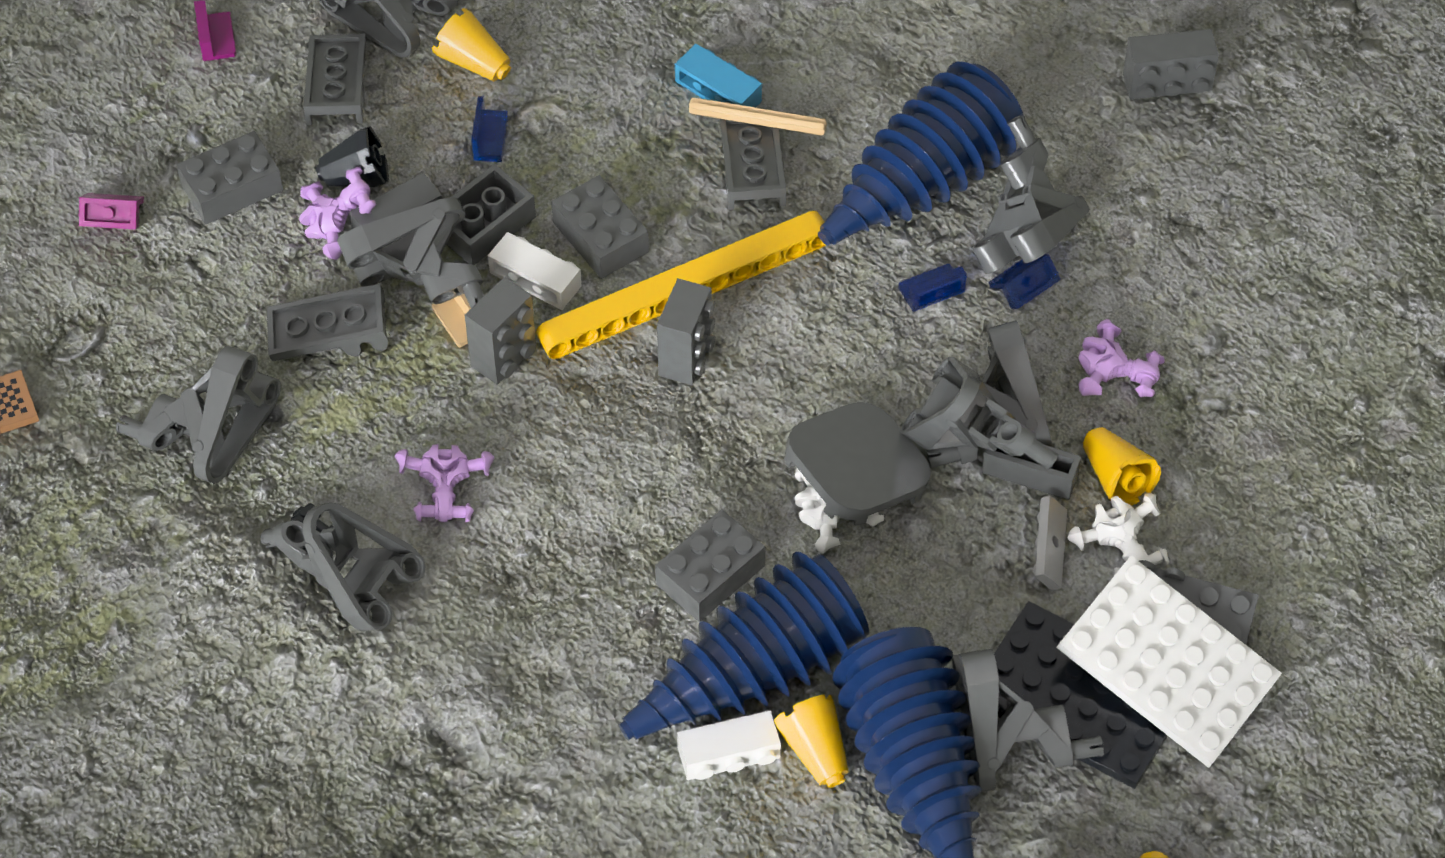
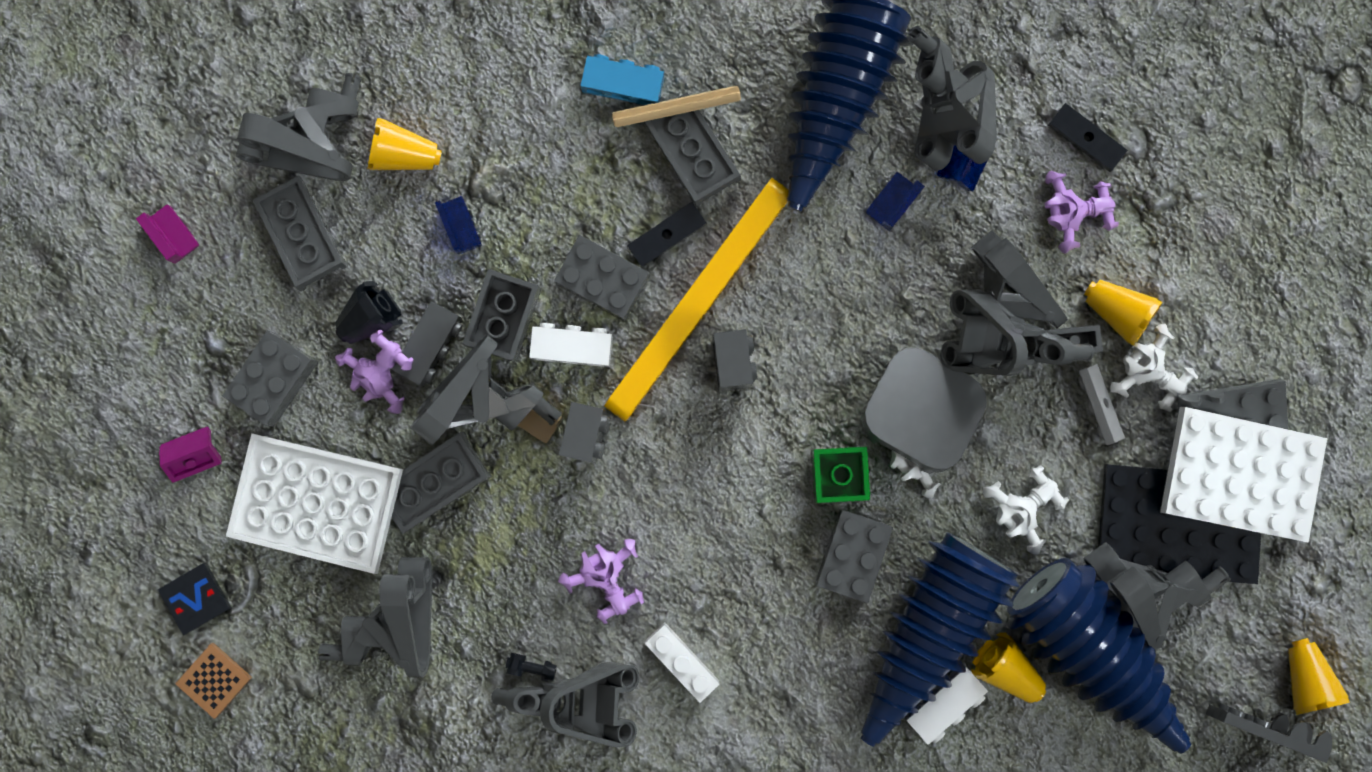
camera: 25 degrees left, 30 degrees up
none -> black tile [158,562,232,636]
none -> white plate [226,433,403,574]
none -> black tile [627,202,707,268]
none -> white brick [645,622,720,703]
none -> green brick [811,447,870,503]
none -> white piece [983,465,1069,555]
none -> black tile [1048,103,1128,172]

